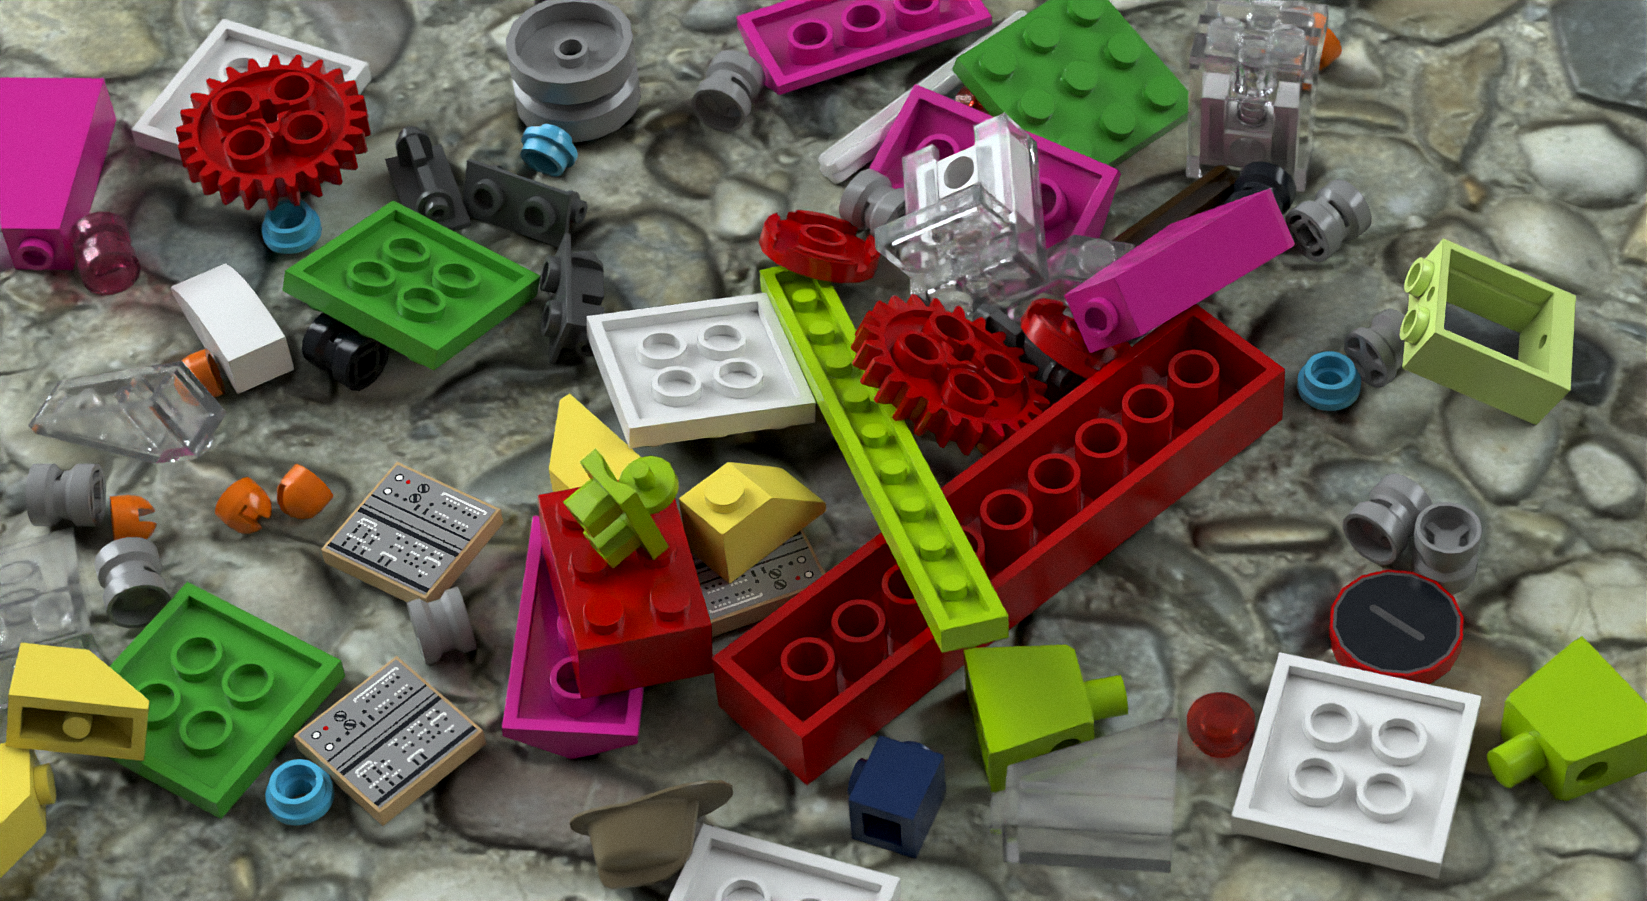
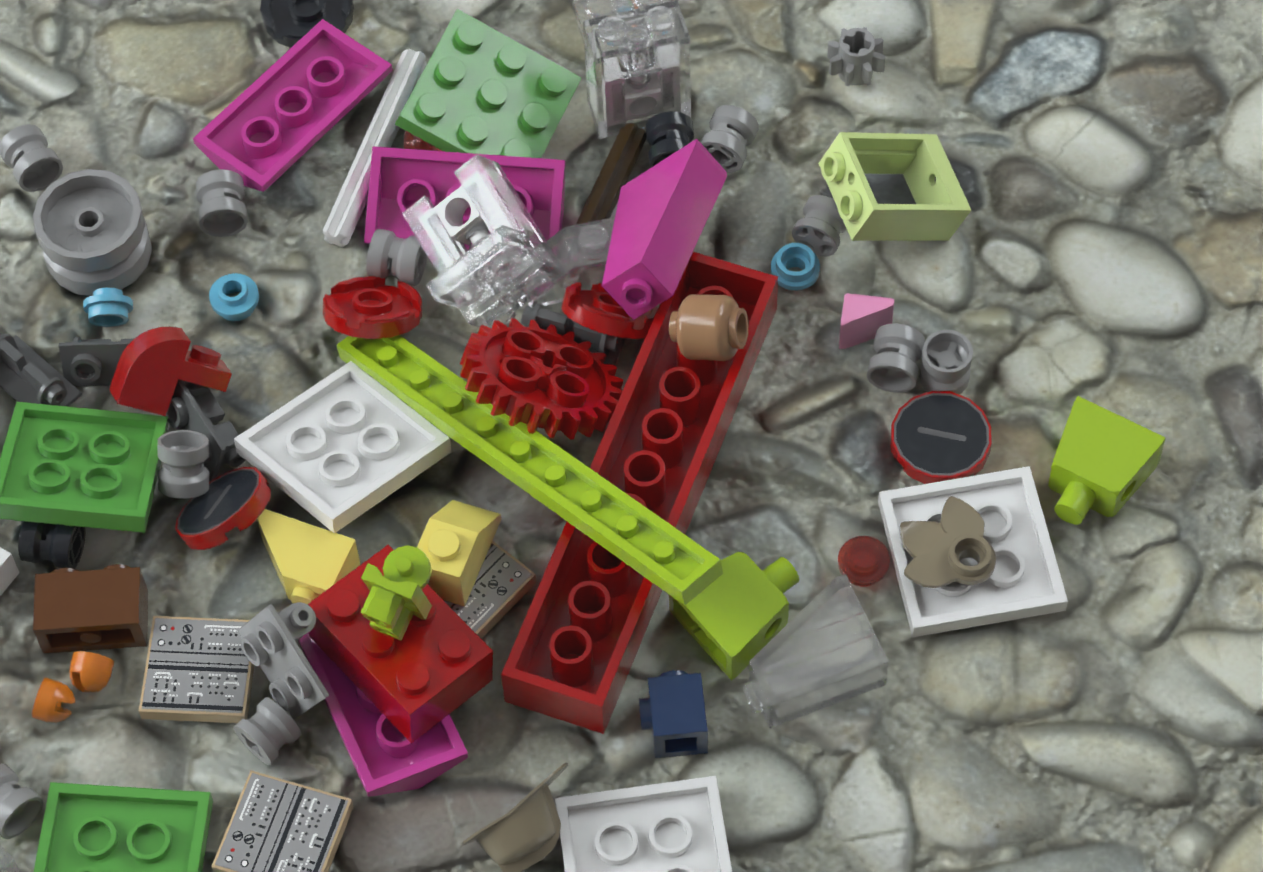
camera: 30 degrees left, 10 degrees up
none -> reddish brown brick [33,564,148,653]
none -> red brick [109,326,232,417]
none -> light grey wheel [157,430,209,498]
none -> tile [175,467,271,550]
none -> medium azure plate [209,273,259,321]
none -> light grey hinge [237,602,329,719]
none -> medium nougat head [669,294,748,361]
none -> light grey gear [827,27,885,86]
none -> bright pink slope [839,293,894,349]
none -> dark tan plate [900,496,996,588]

